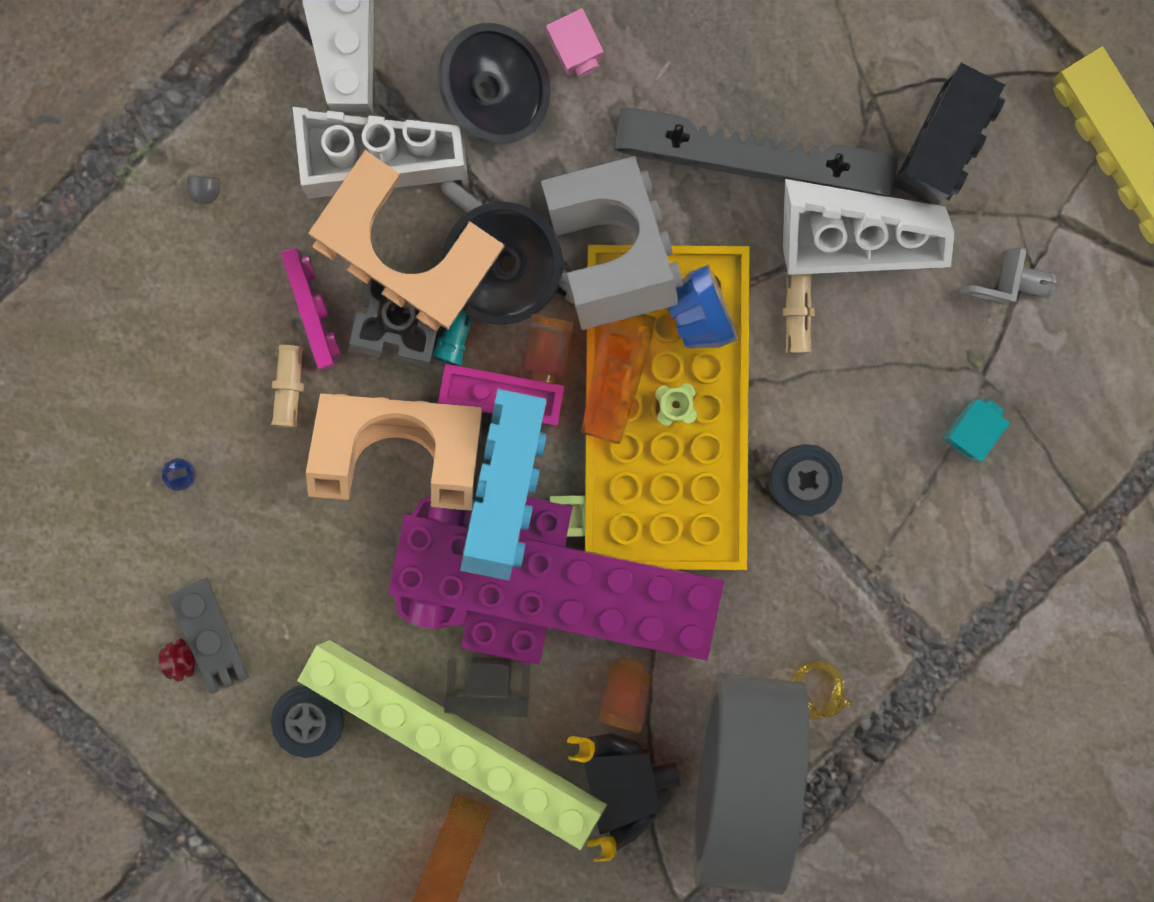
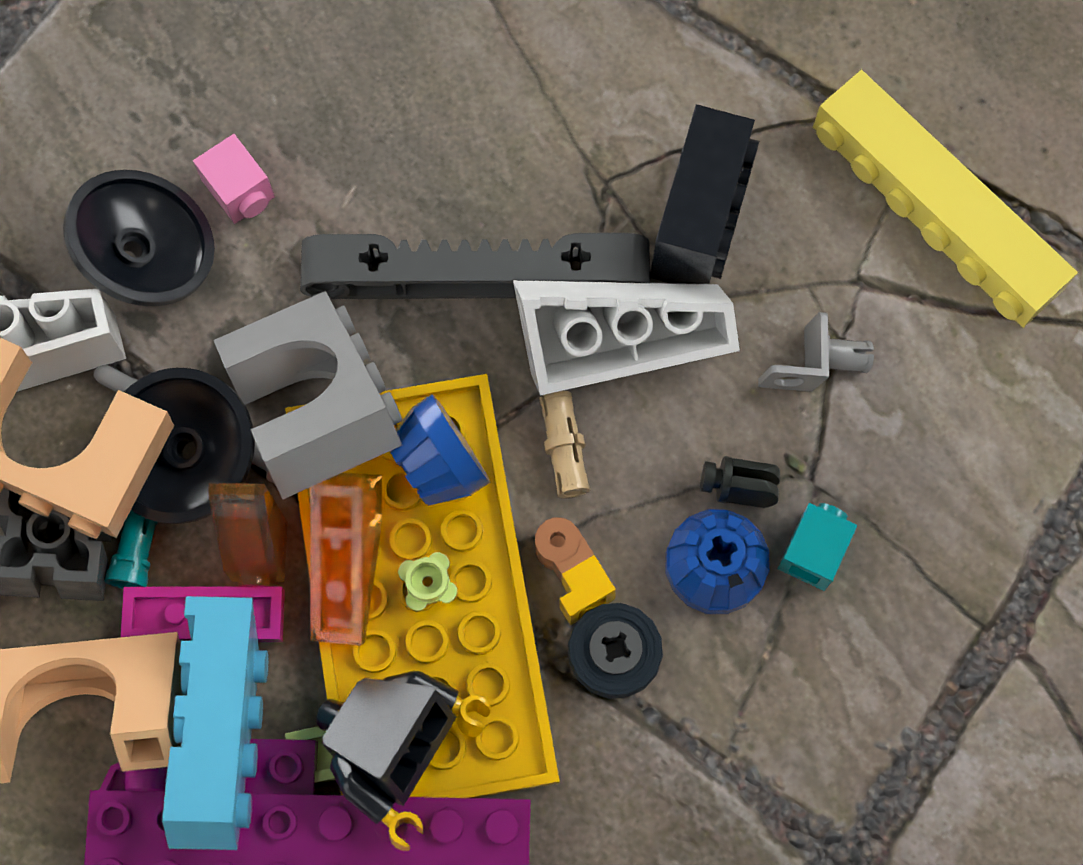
camera: 10 degrees left, 15 degrees down
none -> torso [316,670,491,851]
none -> leg [535,517,616,626]
none -> blue piece [665,509,770,614]
none -> pearl dark grey arm [700,456,780,508]

